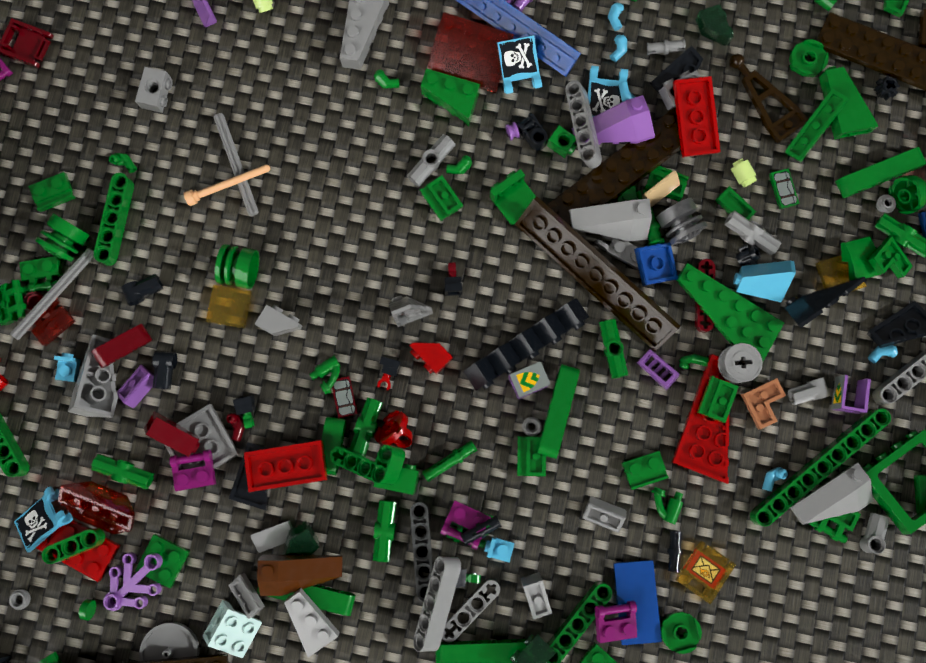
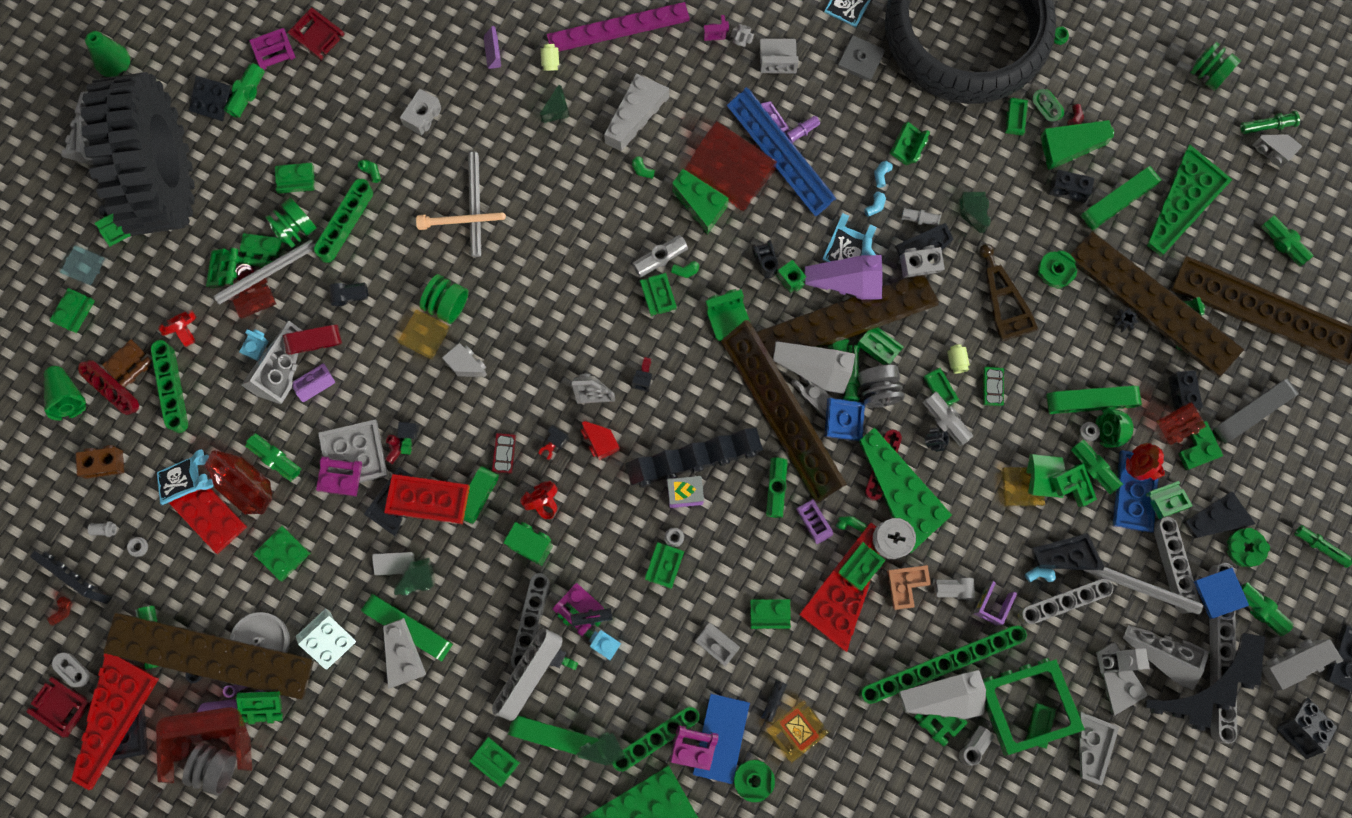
camera: 15 degrees right, 5 degrees down
green beam [42,528,106,564] -> none
green tile [78,599,96,621] -> none
medium lavender plant [103,552,163,611] -> none
dark red slope [144,411,200,457] -> none
black piece [152,351,178,390] -> none
light grey plate [228,573,265,619] -> none
reddish brown wedge [257,555,343,596] -> none
green plant [309,355,341,394] -> none
green beam [330,445,405,485] -> none
green piece [349,397,383,455] -> none
green piece [373,500,397,562] -> none
green pin [422,440,478,482] -> none
light grey beam [442,579,500,642] -> none
flag [497,35,542,94] -> none
medium lavender bush [505,122,520,141] -> none
light grey plate [520,572,552,620] -> none
green beam [537,364,580,459] -> none
light grey beam [565,80,602,169] -> none
tan slope [642,171,680,207] -> none
green plant [651,487,683,525] -> none
red plate [673,76,721,158] -> none
medium azure slope [733,260,796,302] -> none
medium azure arm [762,467,788,492] -> none
green plate [784,88,849,163] -> none
black wedge [784,277,867,328] -> none
green slope [819,66,878,140] -> none
none -> clear green slope [540,85,569,123]

